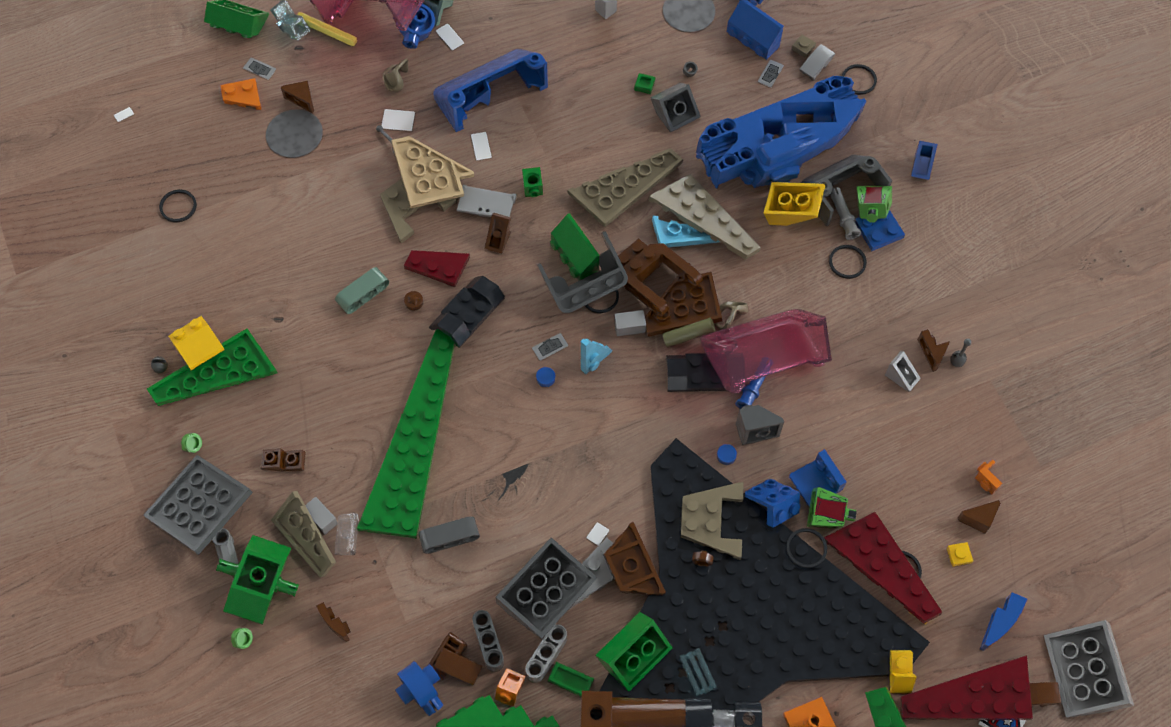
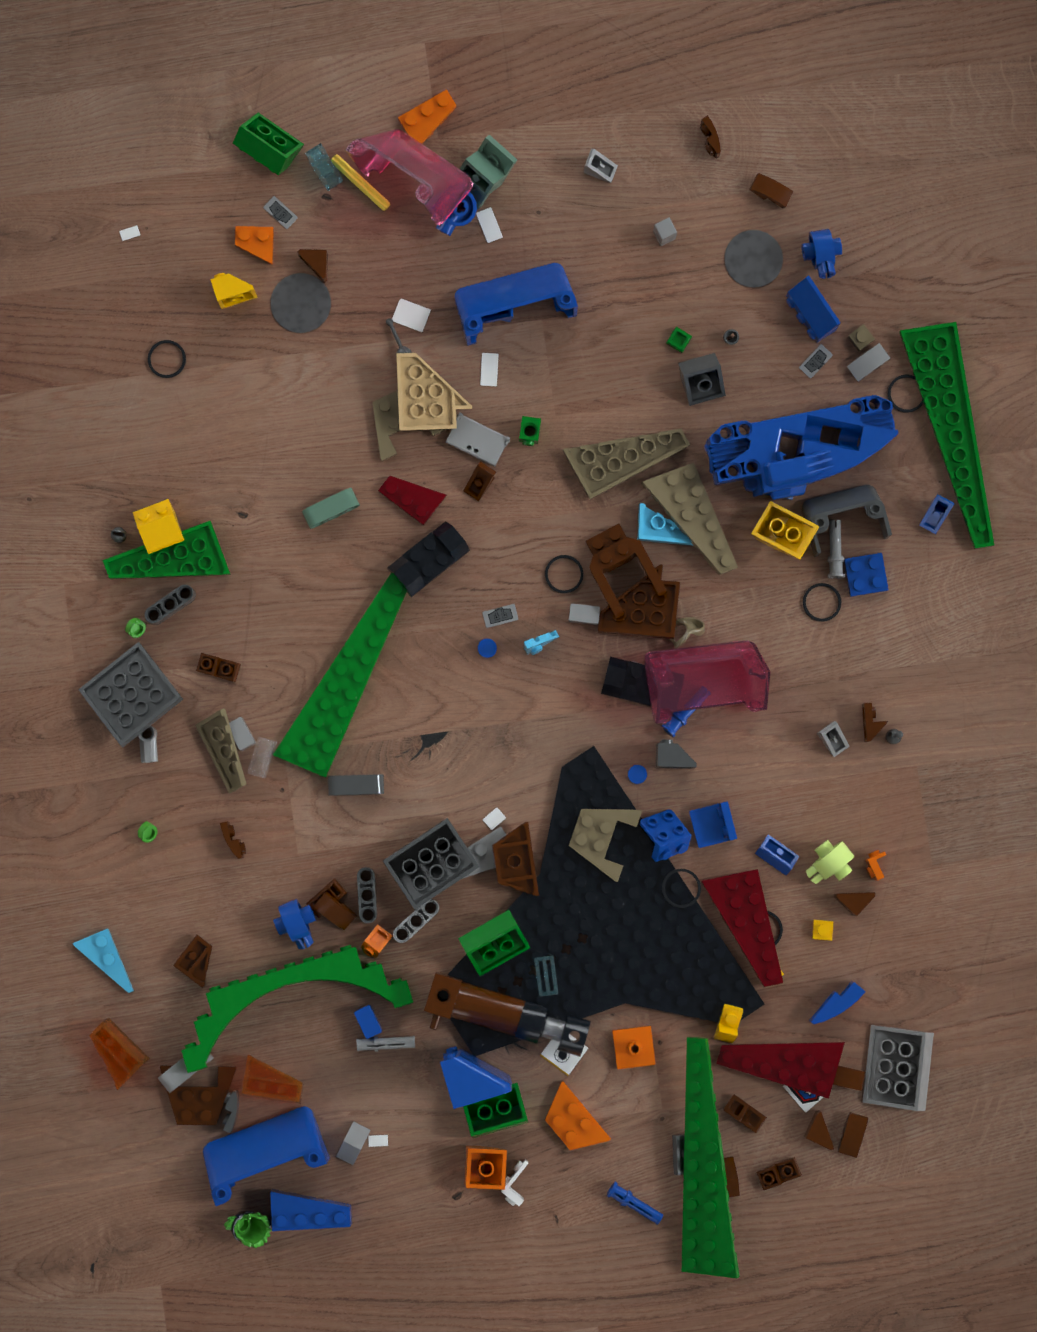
camera: 15 degrees right, 20 degrees up
green slope [216,535,299,625] -> none
dark tan piece [383,58,409,92] -> none
reddish brown tile [404,291,423,311] -> none
dark grey windscreen [537,231,628,313] -> none
green tile [547,662,594,697] -> none
green slope [550,213,600,281] -> none
olive piece [663,317,715,348] -> none
reddish brown tile [692,551,713,566] -> none
torso [807,487,857,528] -> none
bright green torso [857,186,892,222] -> none
none -> dark grey beam [145,585,196,625]
none -> yellow slope [210,273,258,309]
none -> blue slope [755,834,800,875]
none -> yellowish green piece [806,840,854,884]
none -> green wing [899,322,994,549]

